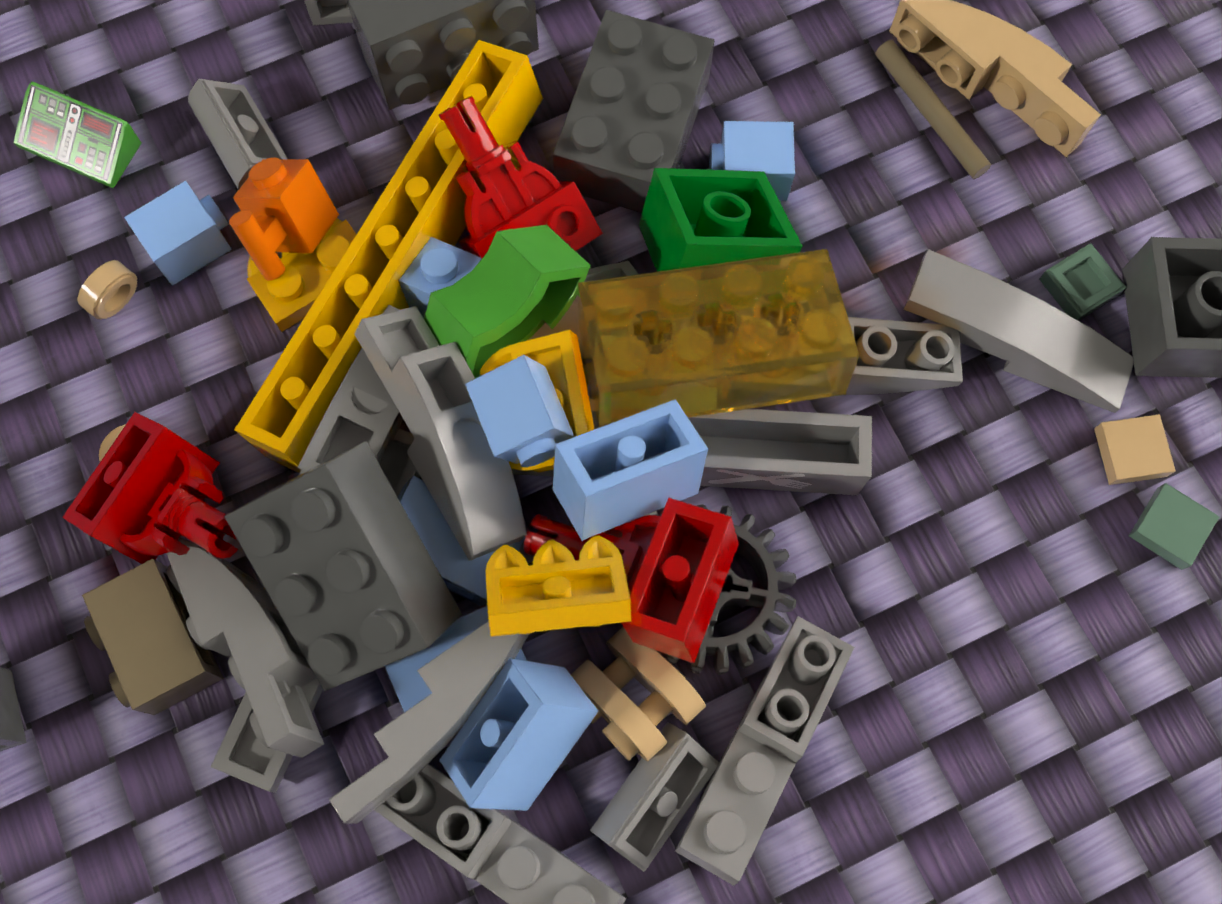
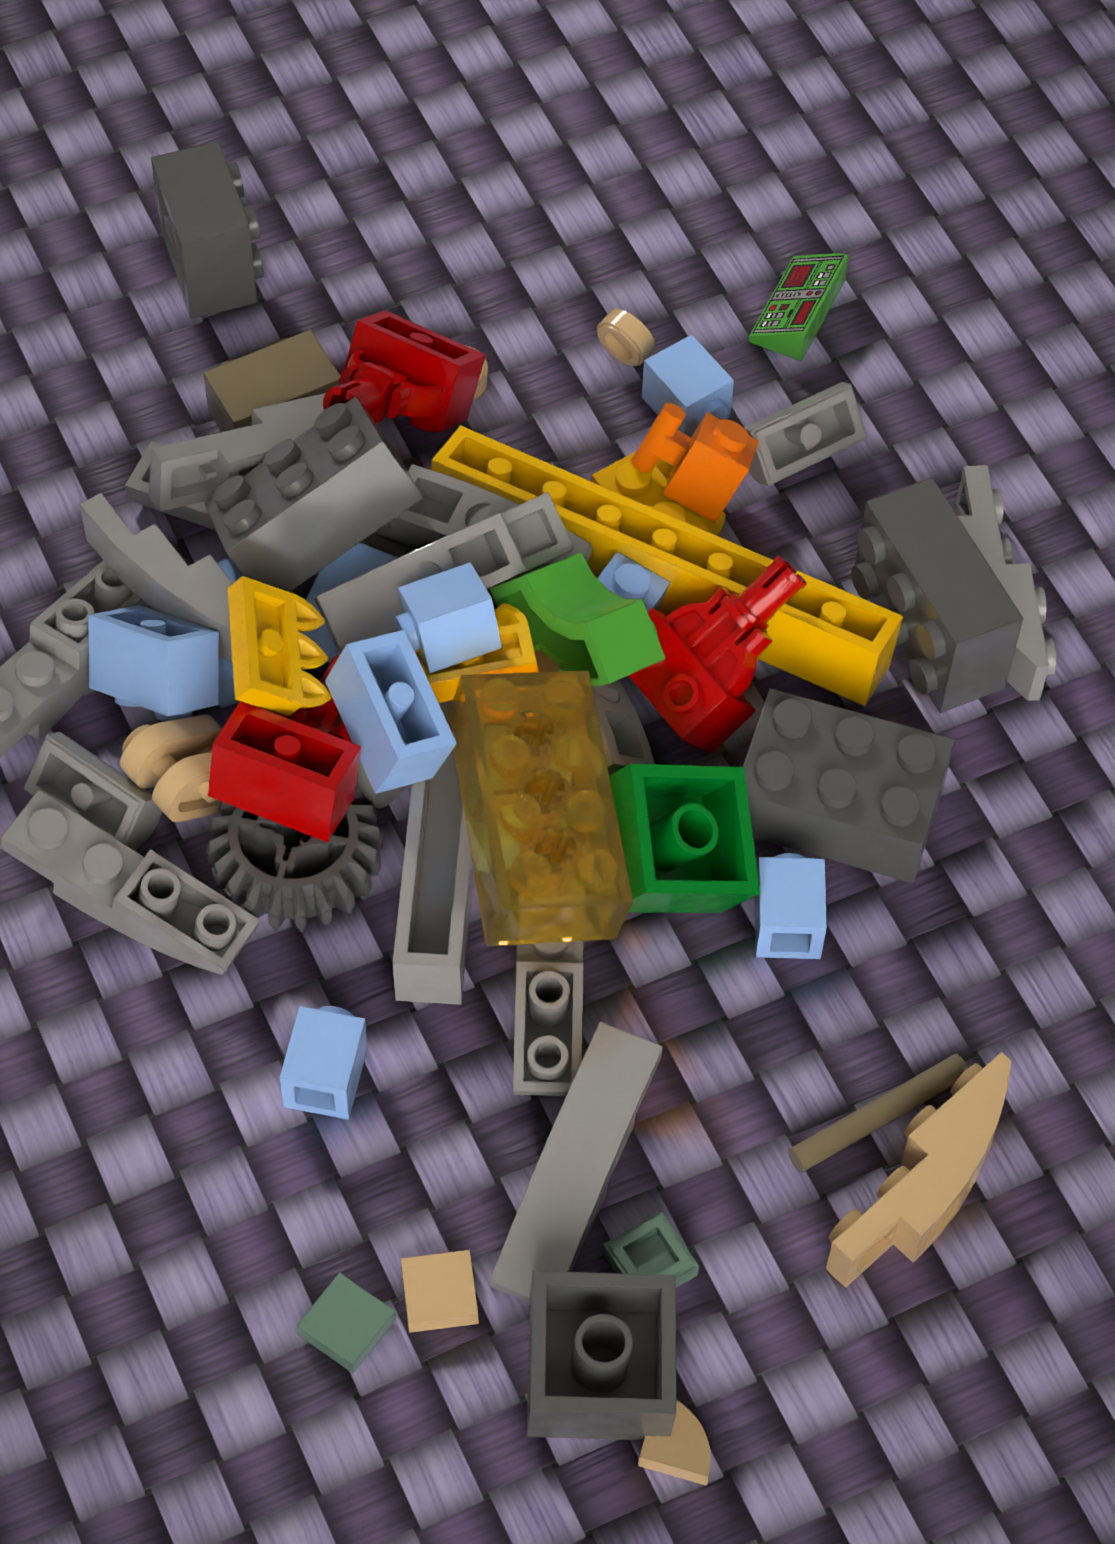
camera: 90 degrees right, 15 degrees down
none -> light blue brick [280,1006,368,1120]

